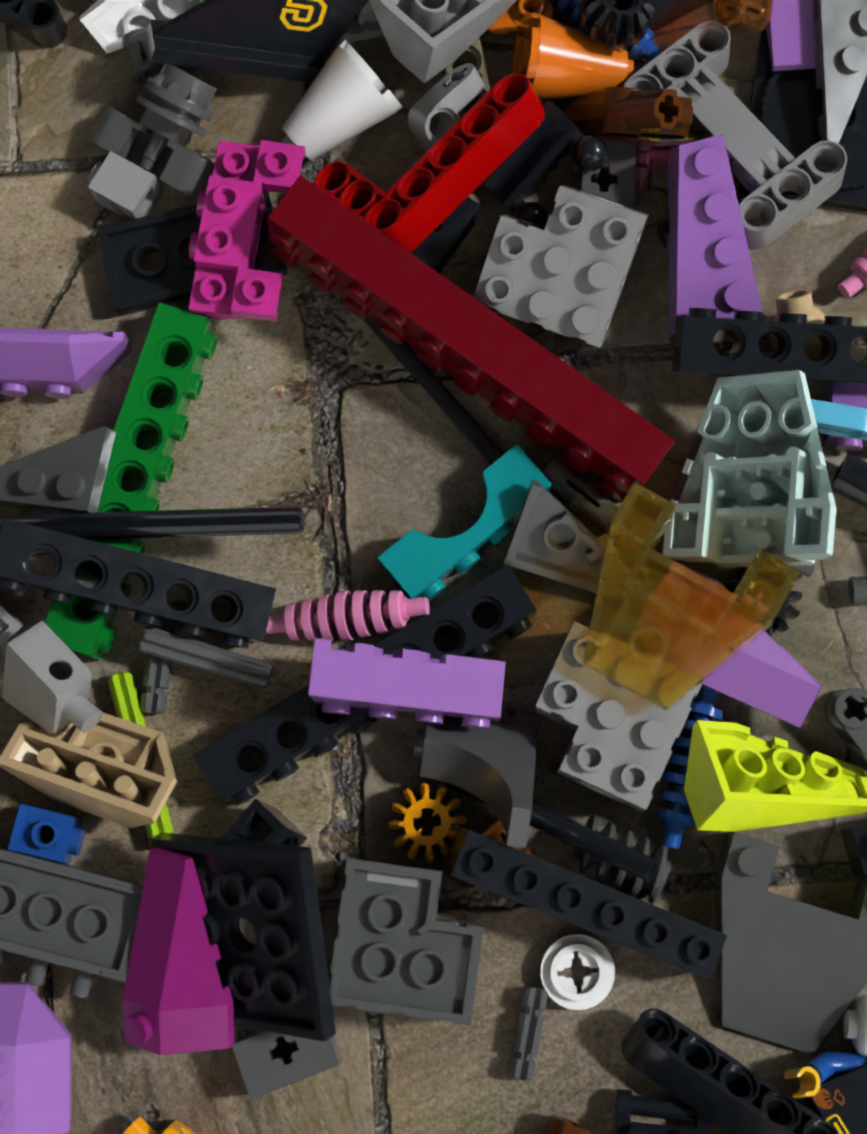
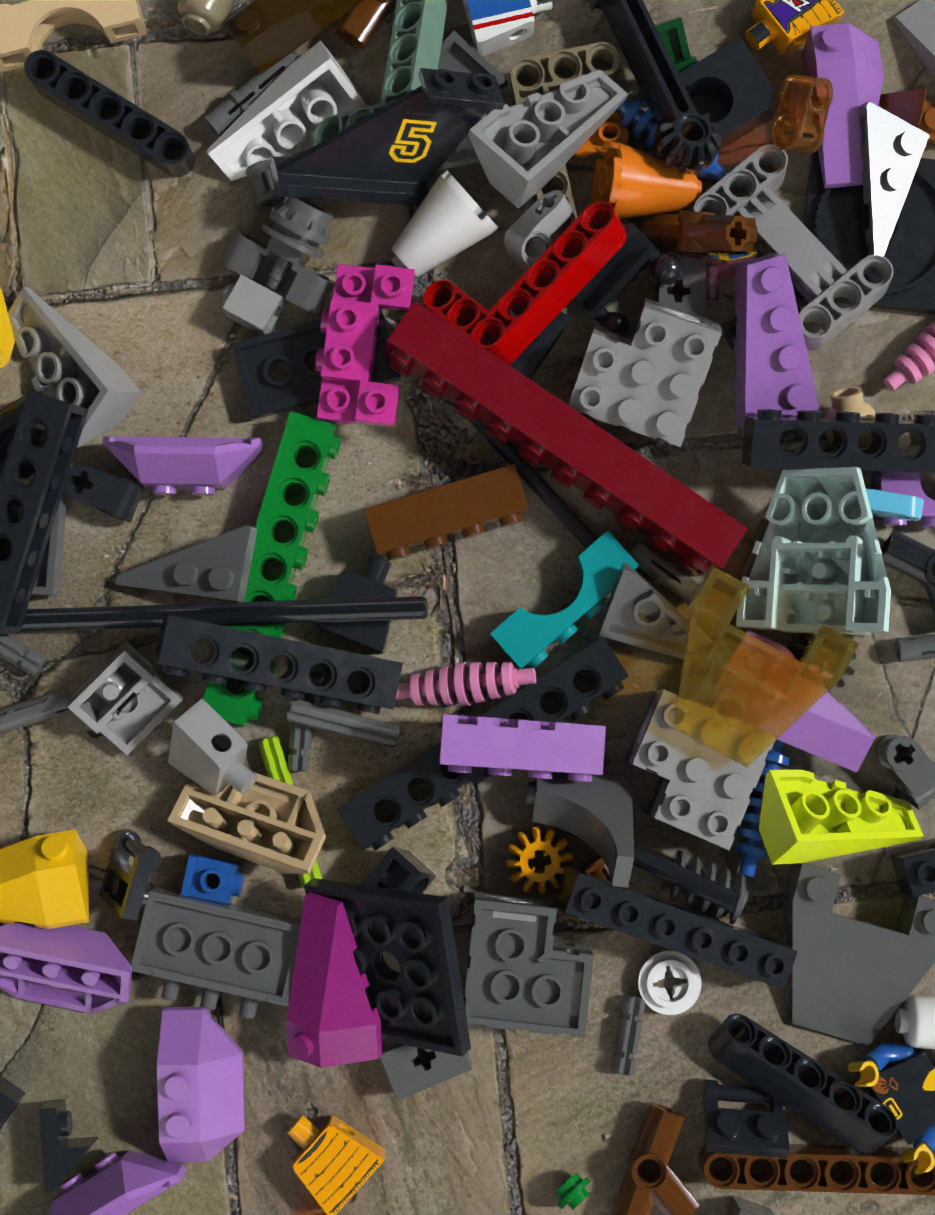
camera: 10 degrees left, 5 degrees up
none -> black torso [313,555,398,653]
none -> reddish brown brick [364,464,529,562]

